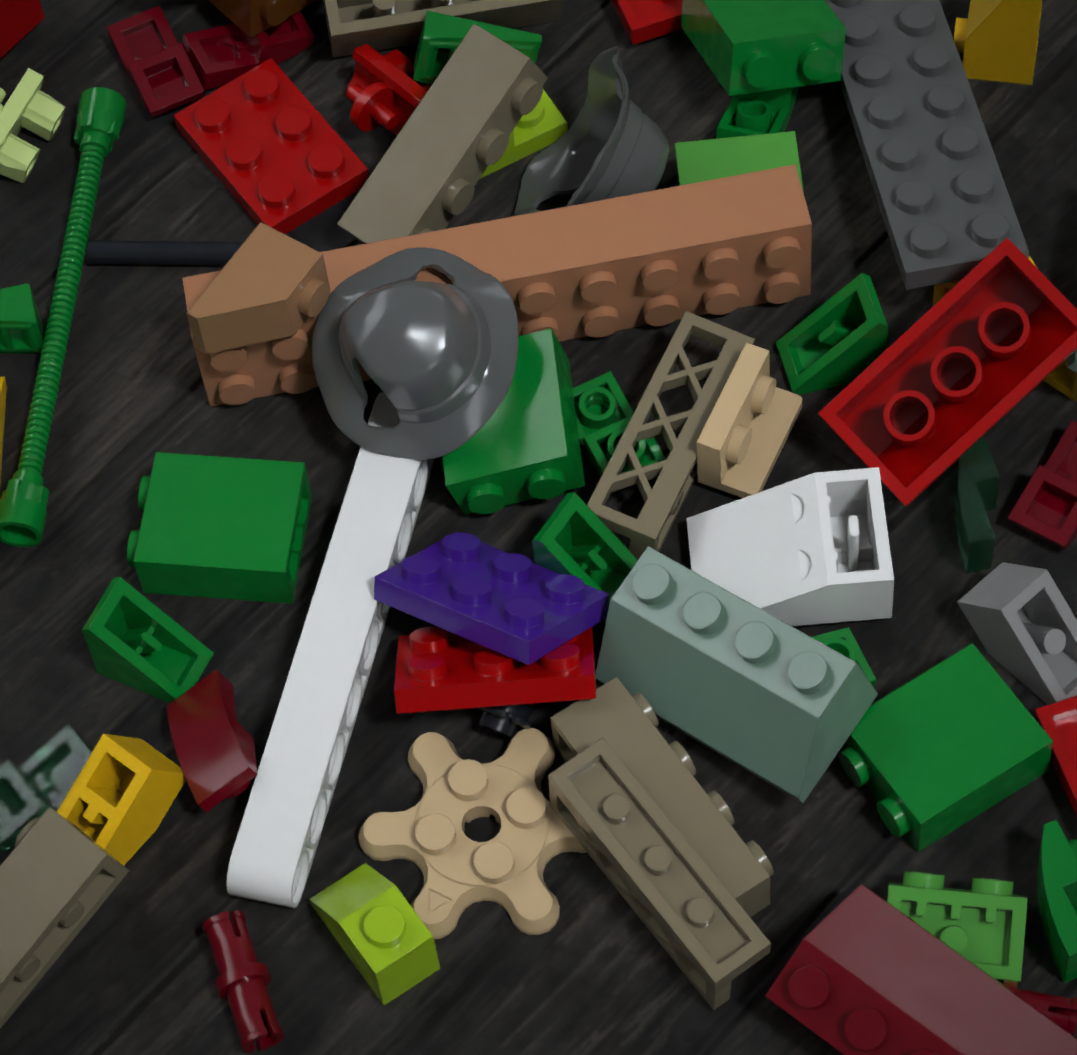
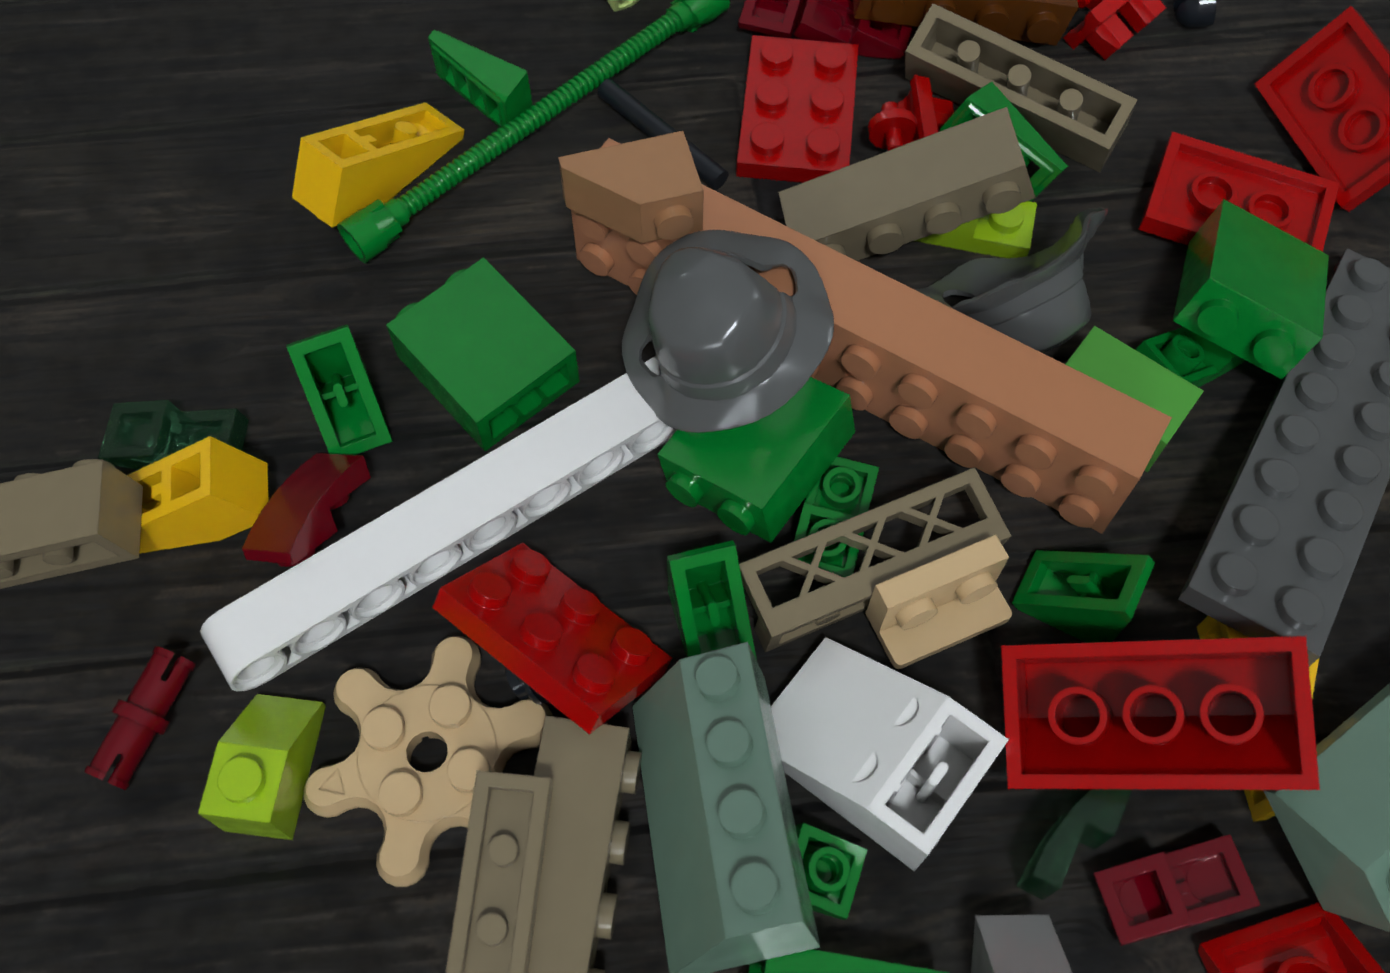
camera: 35 degrees right, 5 degrees up
dark purple plate [374,532,610,665] -> none

